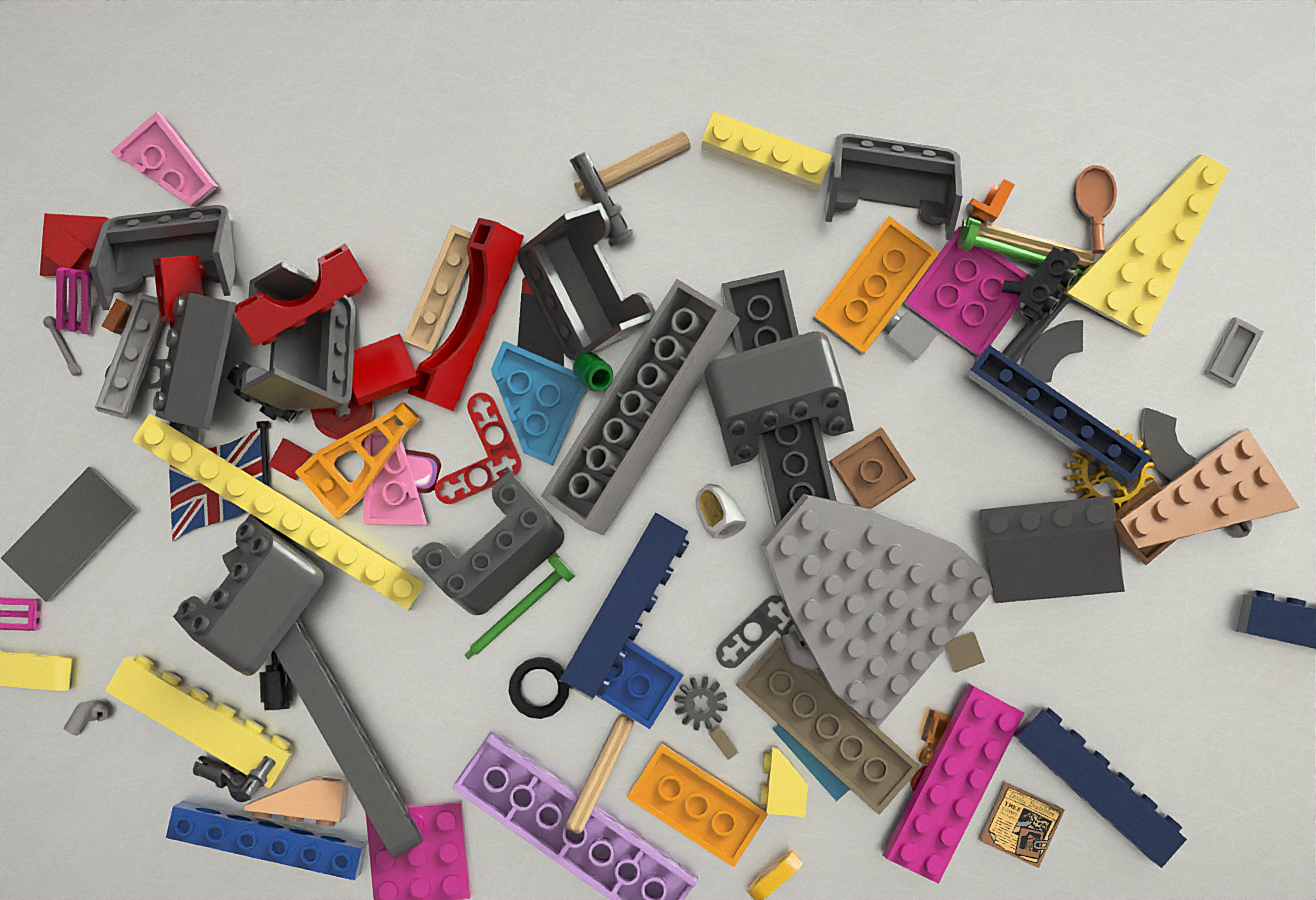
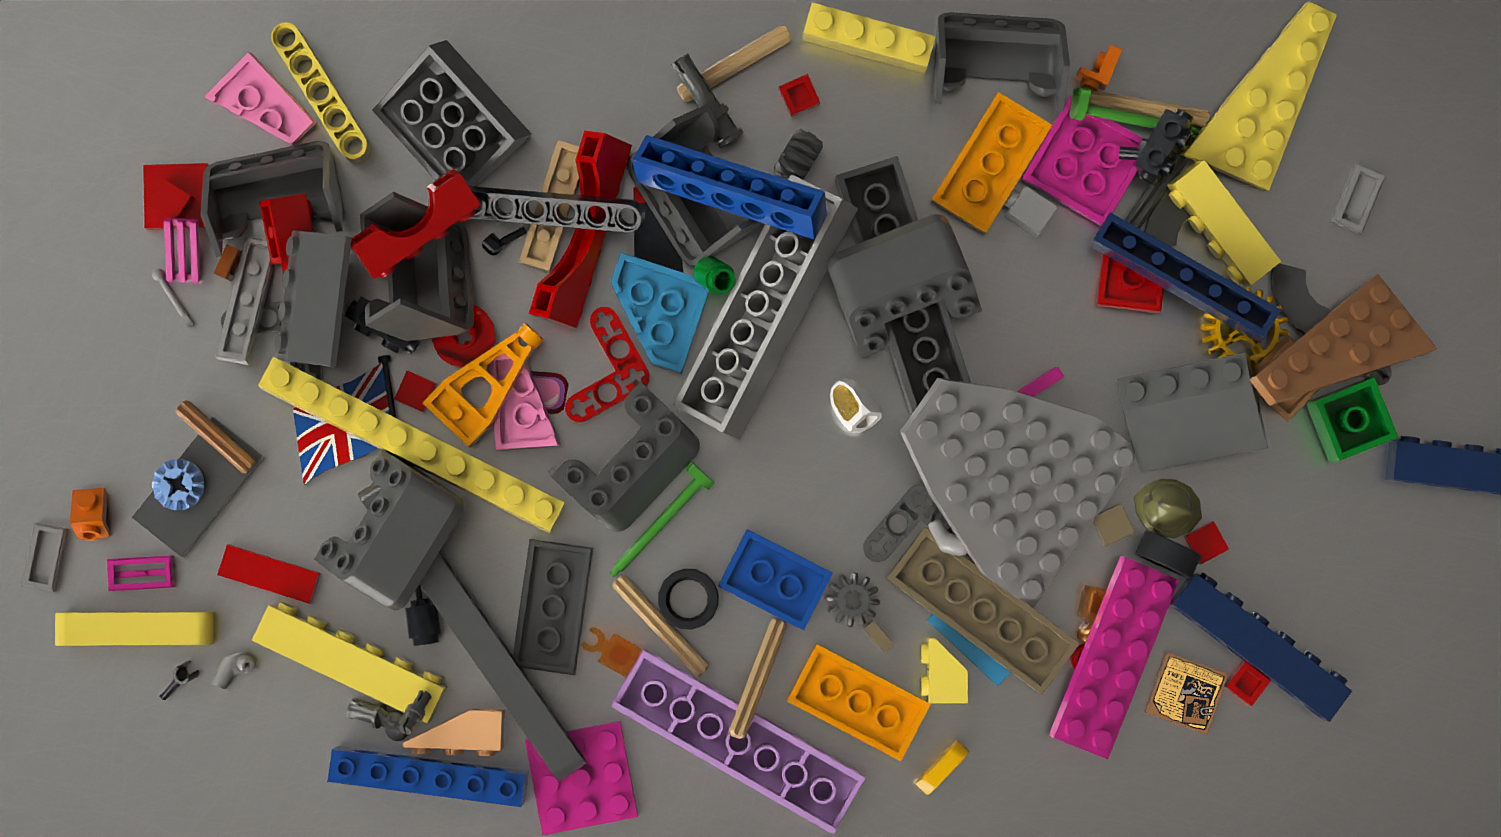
camera: 10 degrees left, 0 degrees up
red tile [352,333,419,406] -> none
dark blue brick [559,512,689,700] -> none
medium nougat tile [828,427,916,509] -> none
nougat piece [1075,165,1117,254] -> none
none -> light blue gear [151,459,204,510]
none -> black hand [159,661,199,700]
none -> medium nougat axle [175,400,256,474]
none -> red tile [217,544,320,604]
none -> light yellow beam [271,22,372,164]
none -> dark grey slope [372,40,531,186]
none -> black beam [428,186,645,232]
none -> black hand [482,226,527,256]
none -> dark grey tile [513,539,594,675]
none -> clear orange plate [581,627,642,677]
none -> tan axle [612,575,709,676]
none -> blue brick [632,135,827,239]
none -> dark grey gear [774,128,823,180]
none -> red tile [778,74,820,117]
none -> dark pink tile [1017,367,1065,396]
none -> red plate [1097,254,1164,314]
none -> olive piece [1133,479,1202,538]
none -> black tyre [1135,531,1201,579]
none -> light yellow brick [1167,160,1281,285]
none -> red tile [1184,521,1229,564]
none -> red tile [1224,661,1271,706]
none -> green brick [1306,377,1398,462]

